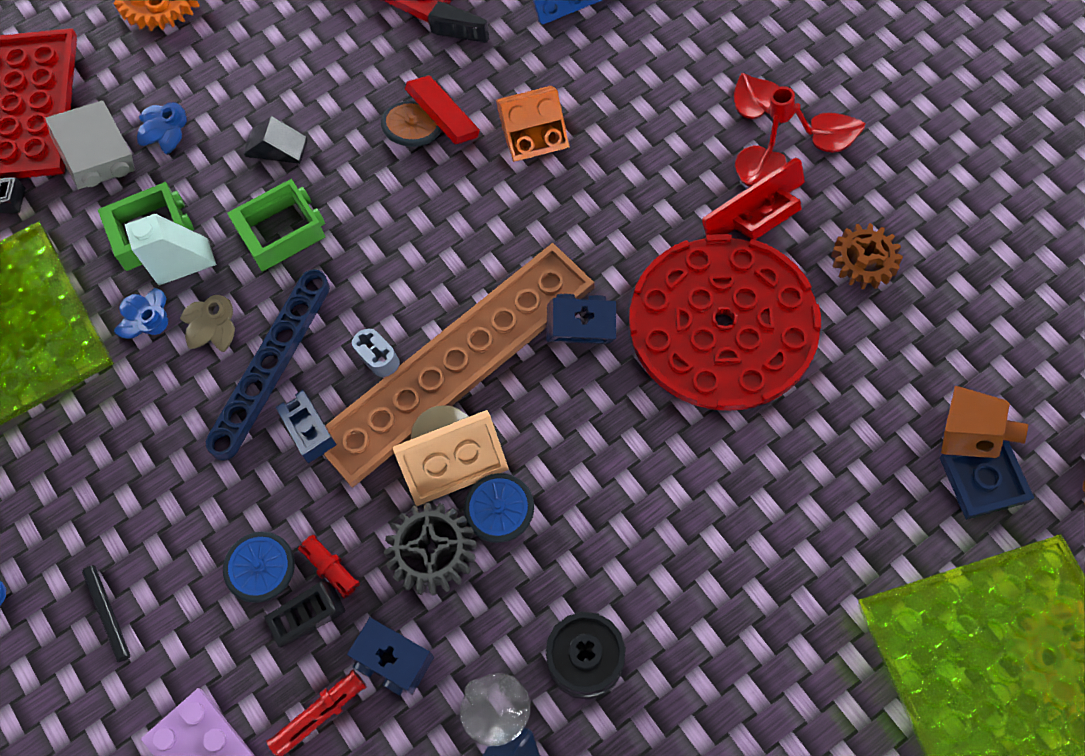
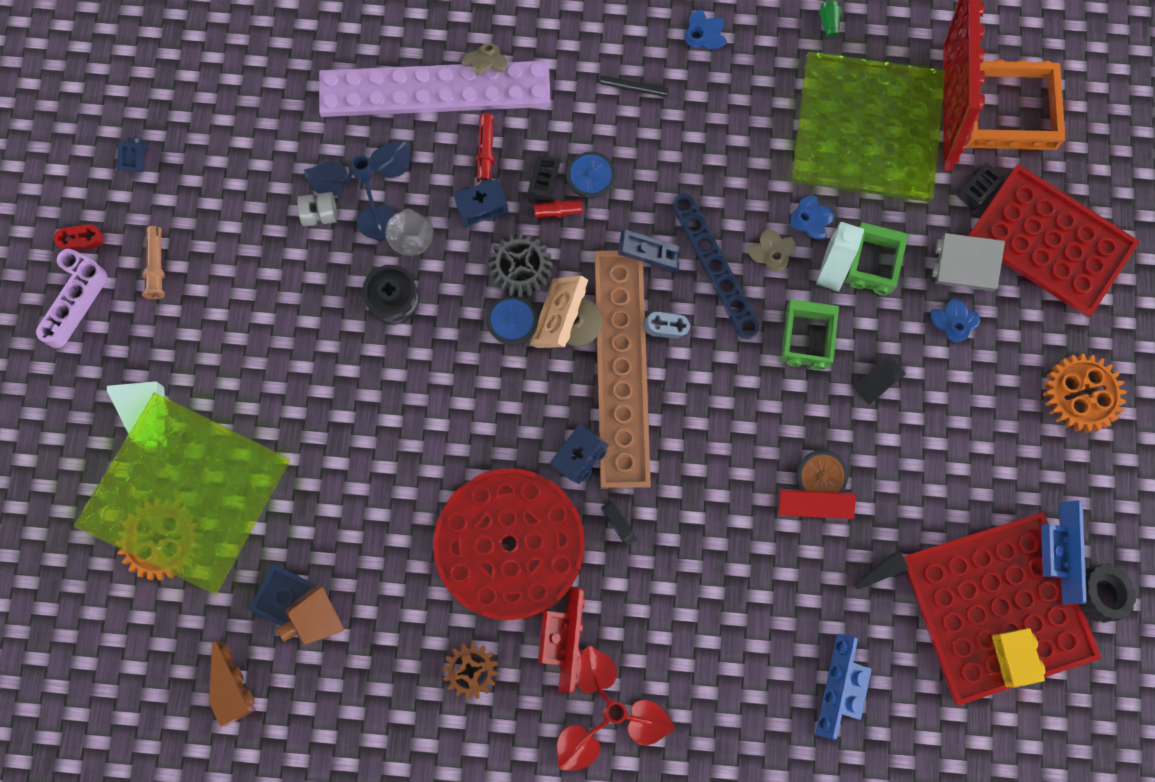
camera: 125 degrees right, 10 degrees up
orange slope [496,86,570,162] -> none
none -> black beam [600,500,637,547]

